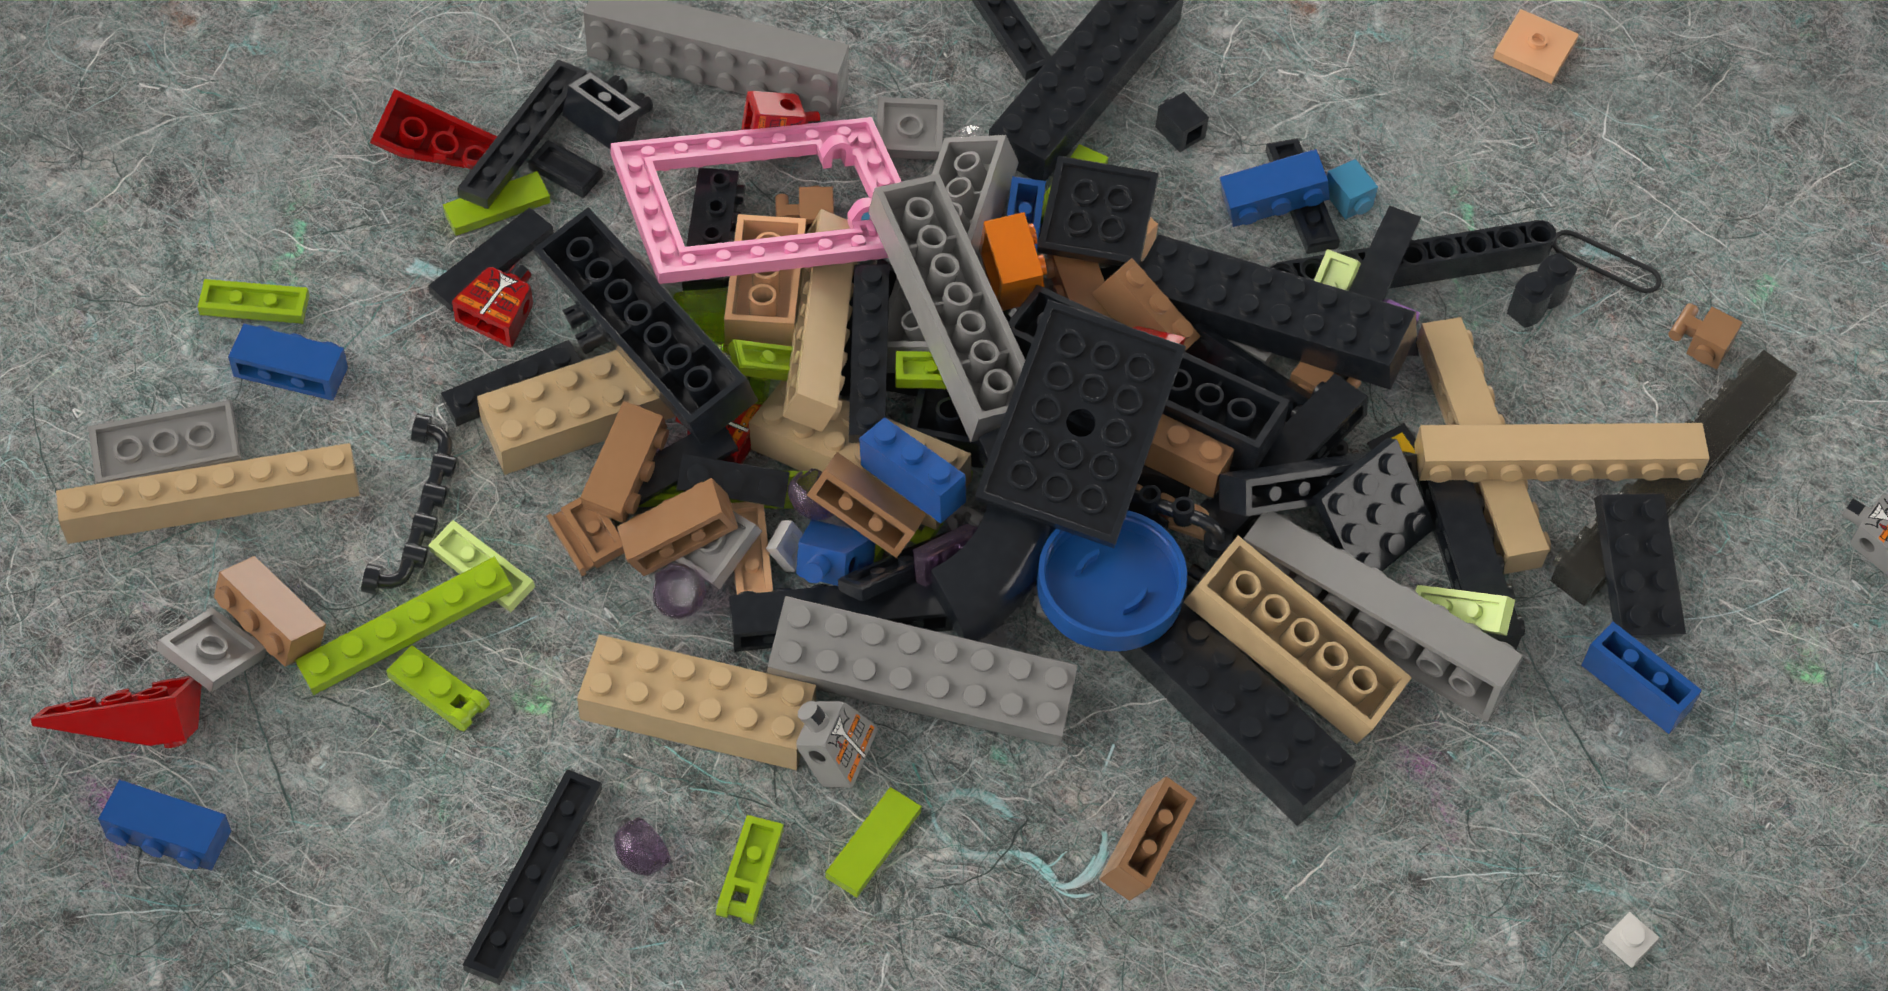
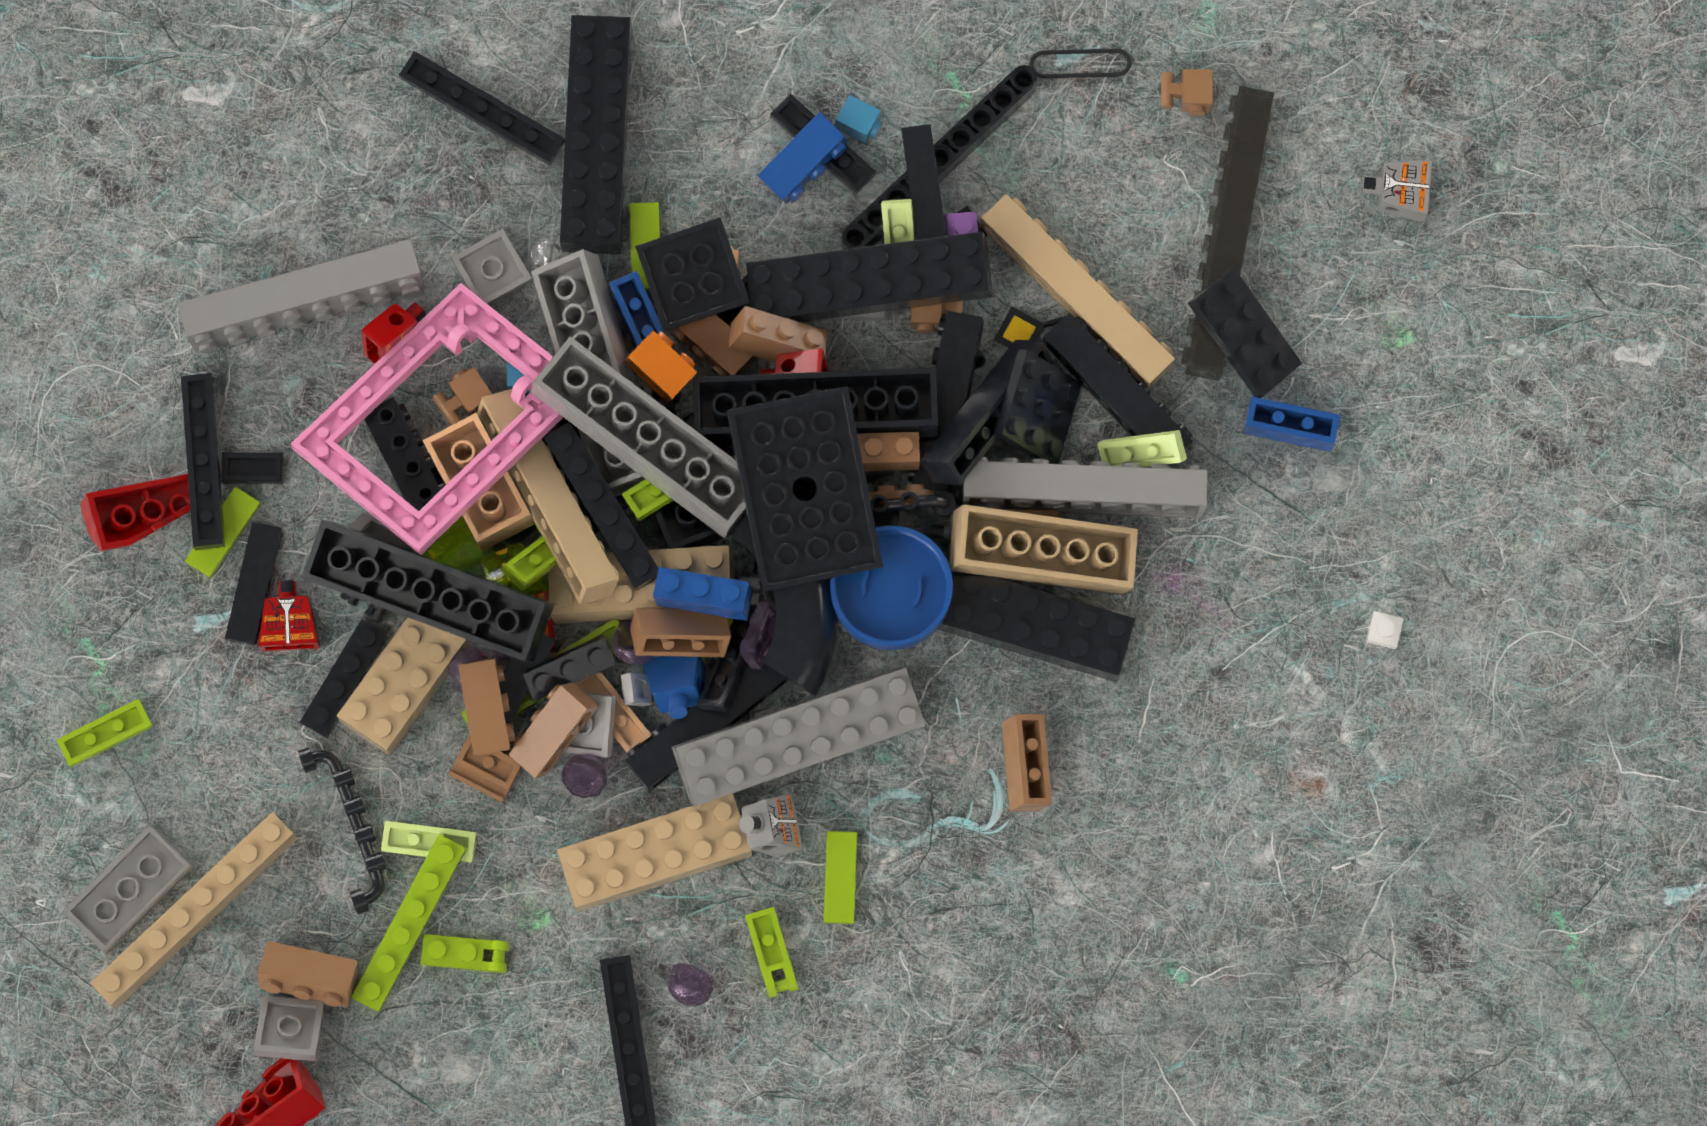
camera: 30 degrees left, 20 degrees up
blue brick [228,324,348,401] -> none
black brick [562,72,653,150] -> none
black brick [1155,92,1209,152] -> none
black plate [1185,323,1312,422] -> none
tan brick [1414,423,1710,483] -> none
black brick [1507,253,1578,328] -> none

